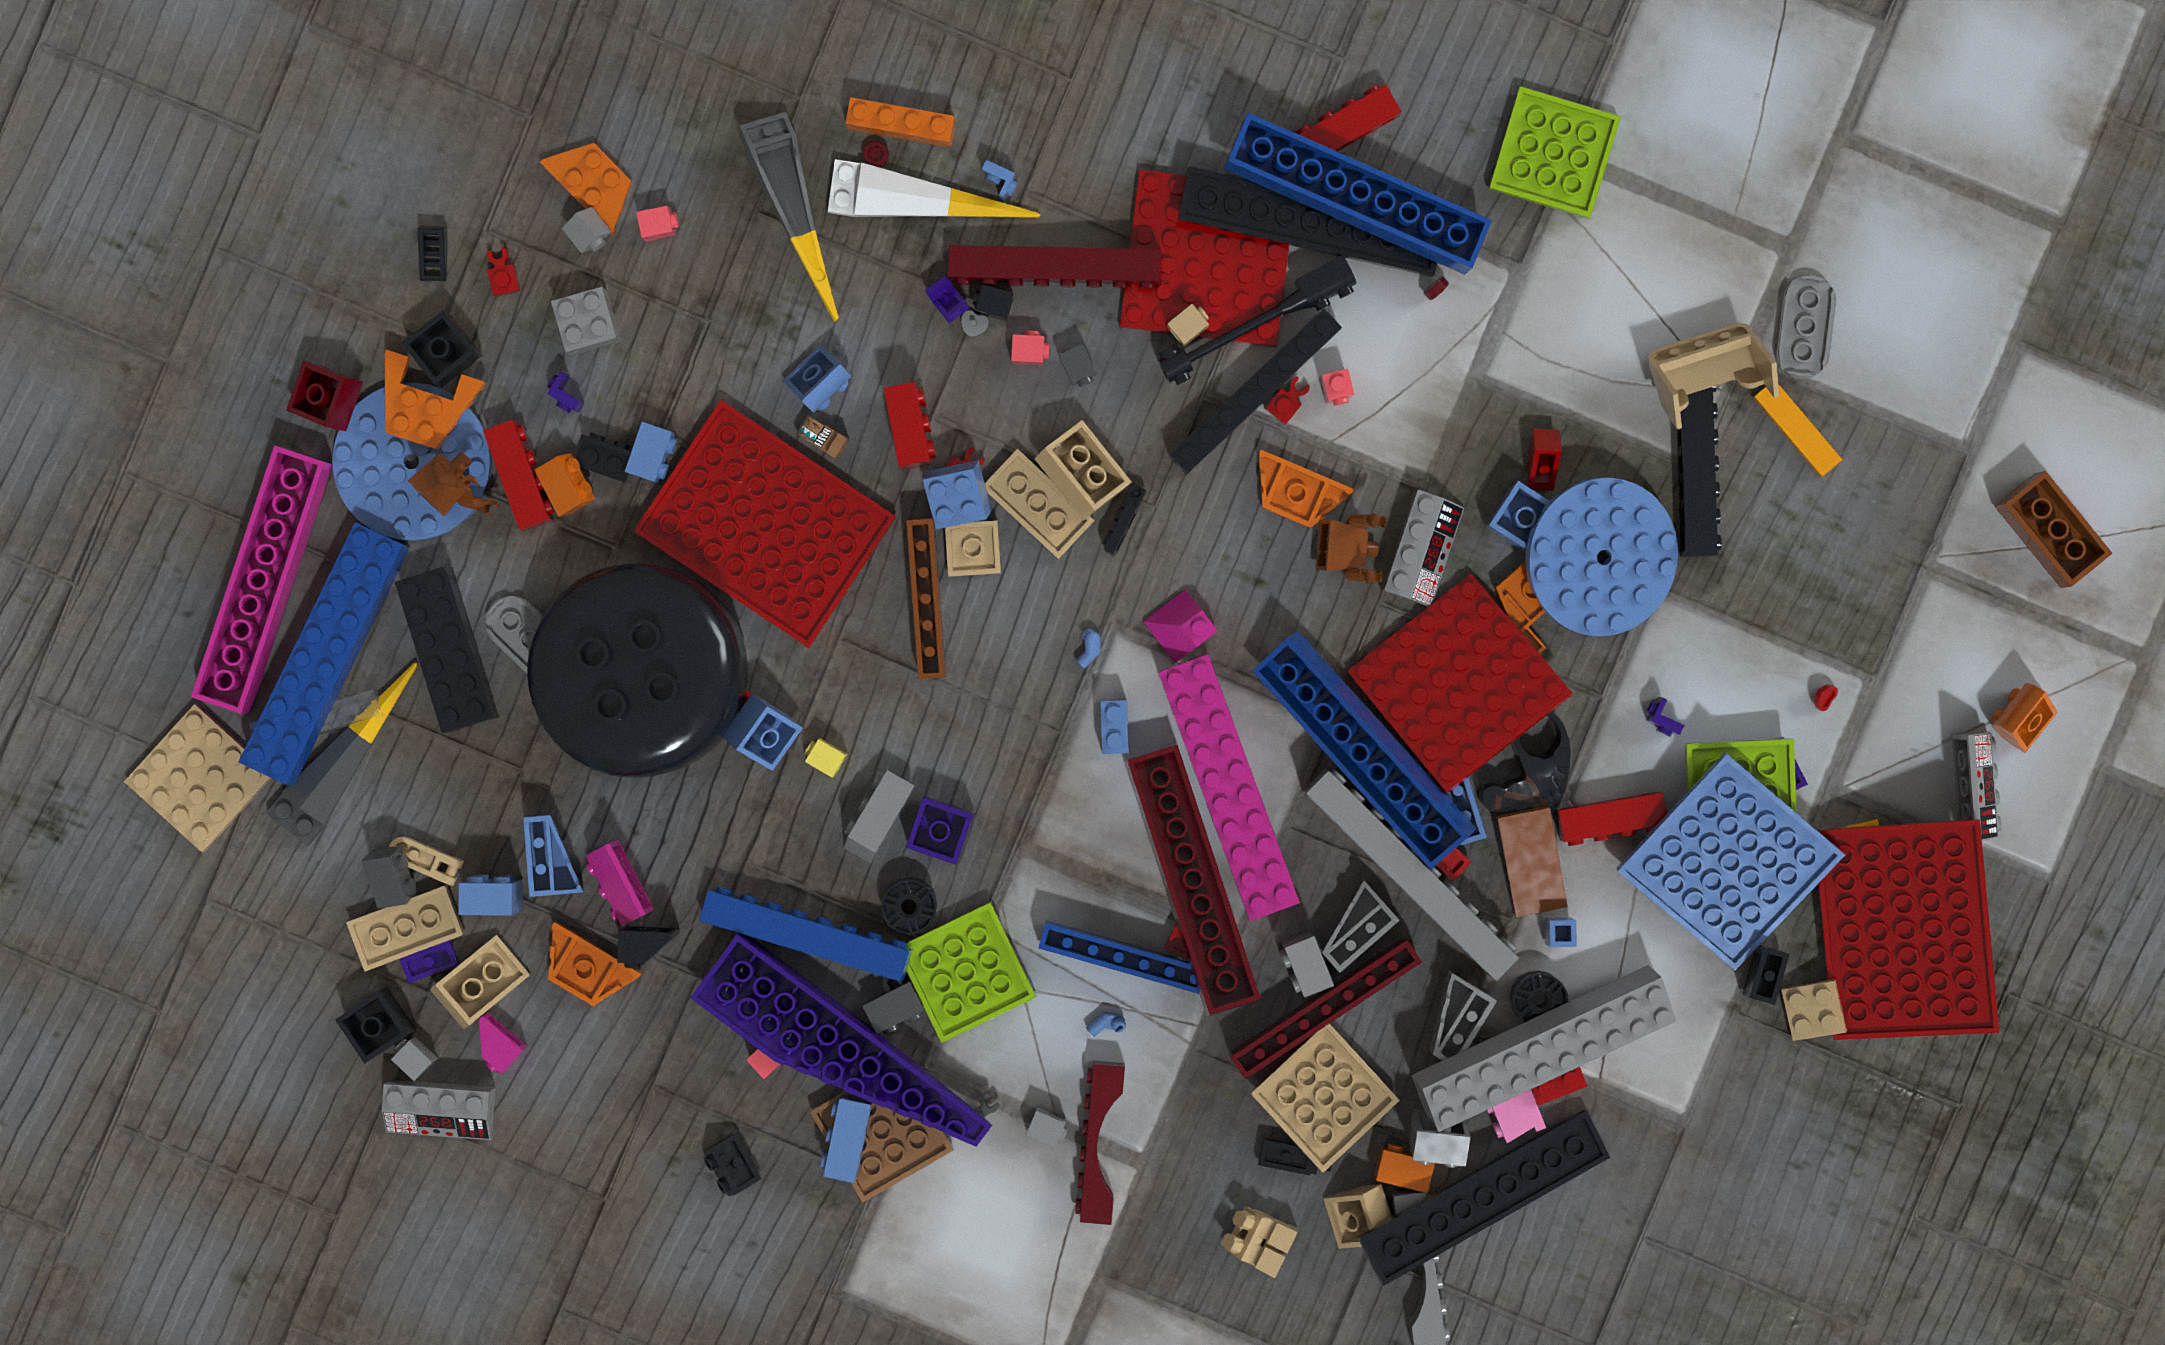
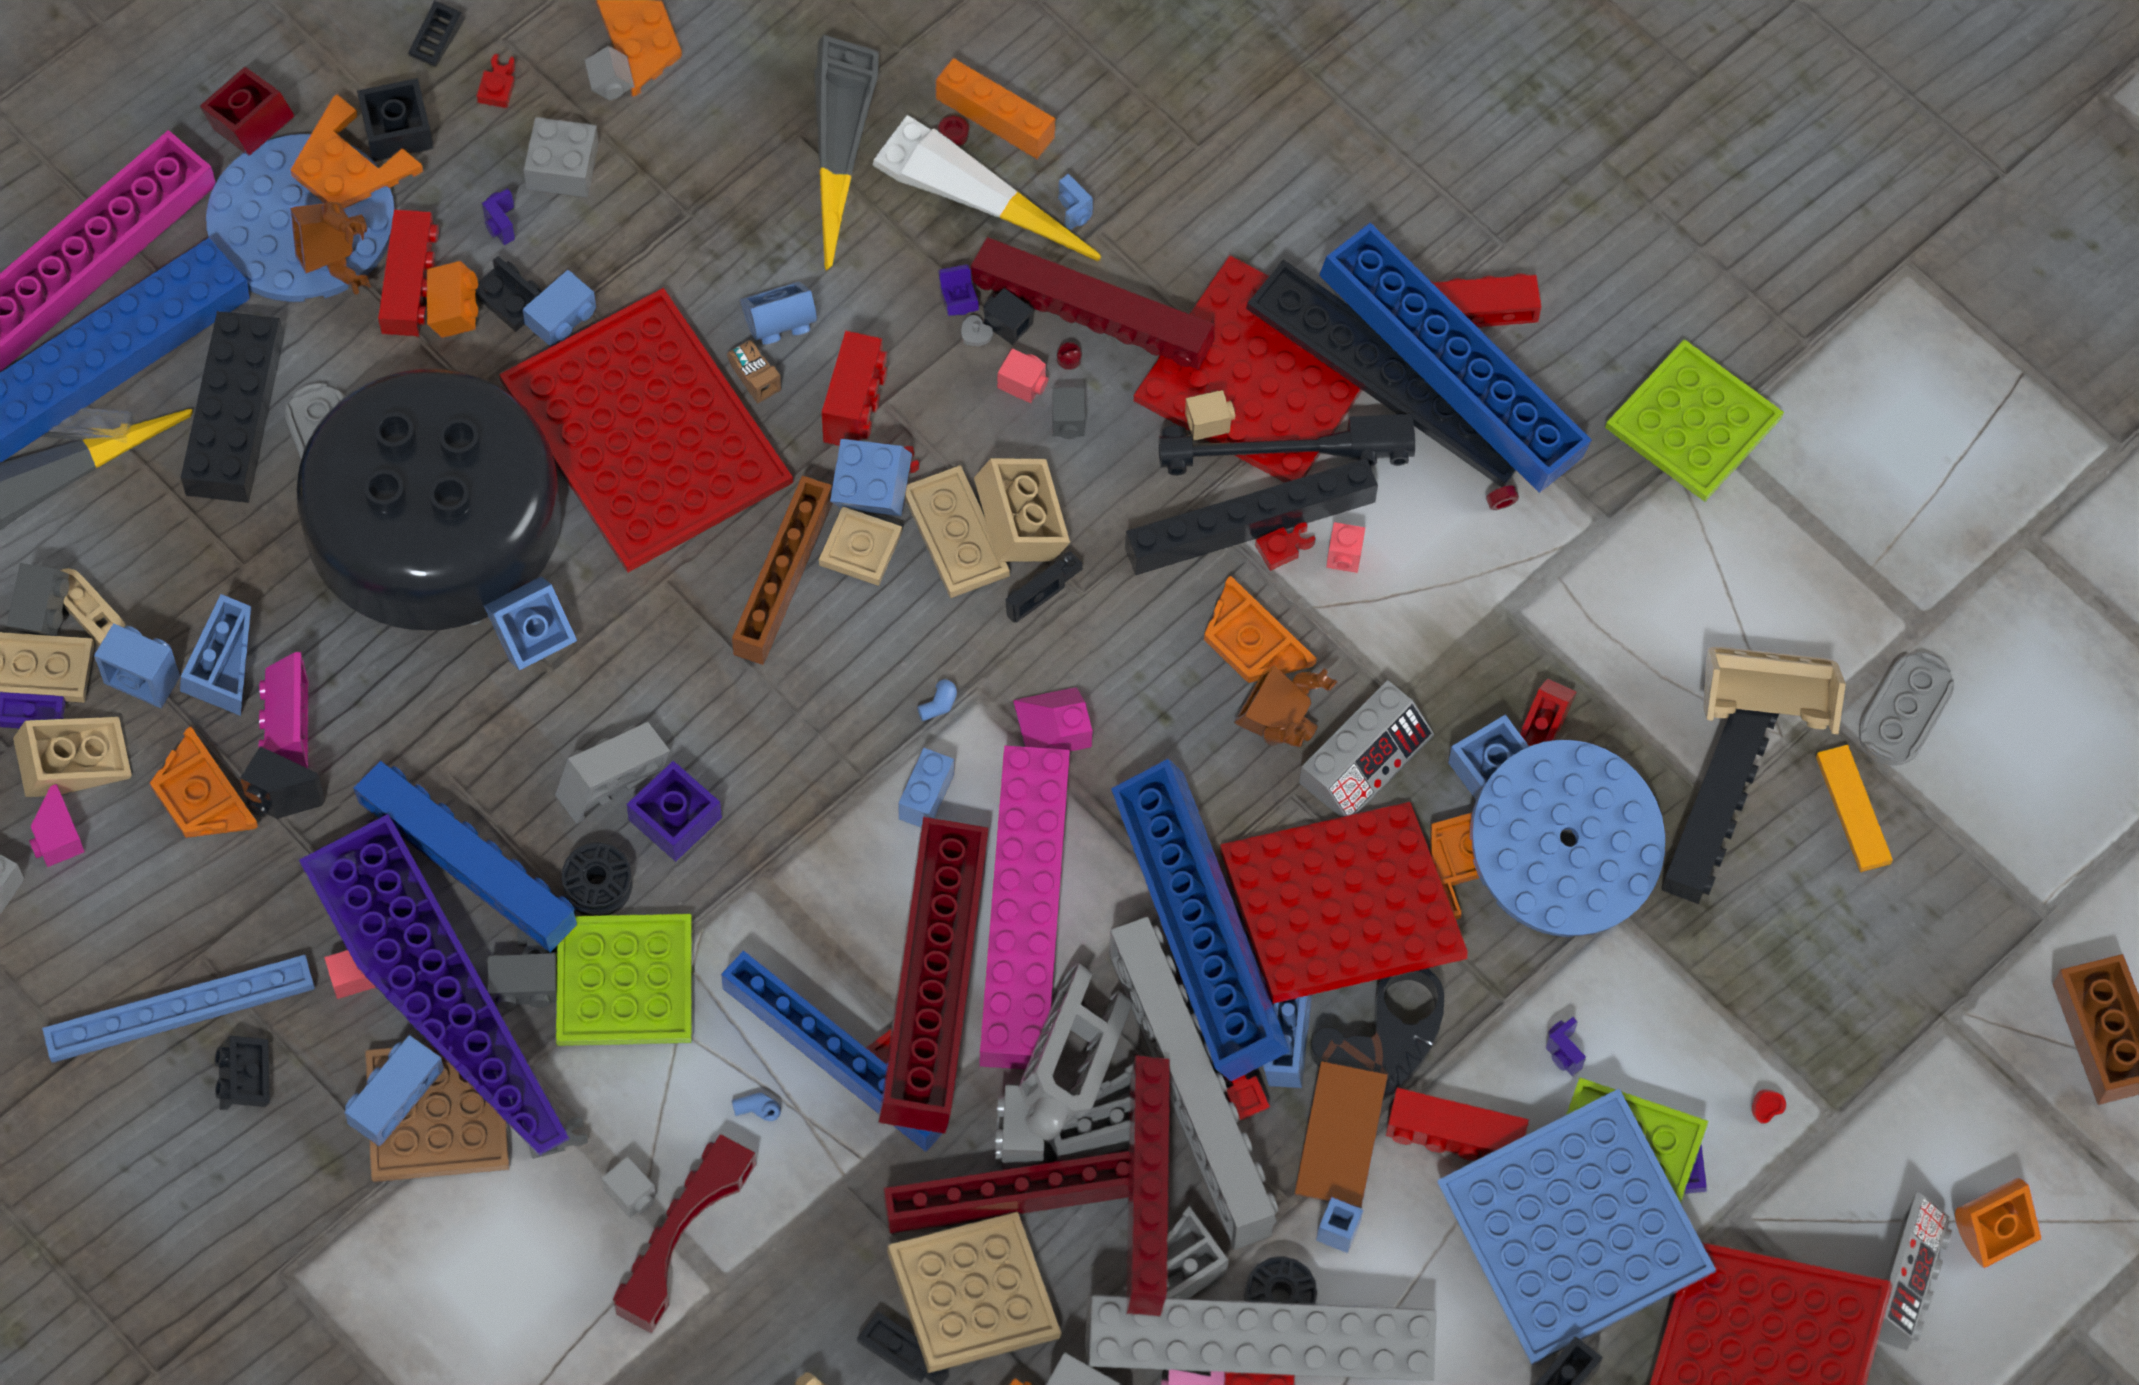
camera: 20 degrees right, 25 degrees down
coral brick [636,206,679,242] -> none
light yellow brick [804,738,848,778] -> none
none -> medium blue plate [42,955,315,1063]
none -> light grey piece [1019,963,1133,1140]
none -> dark red hinge [1056,342,1082,370]
none -> dark red brick [1126,1056,1170,1317]

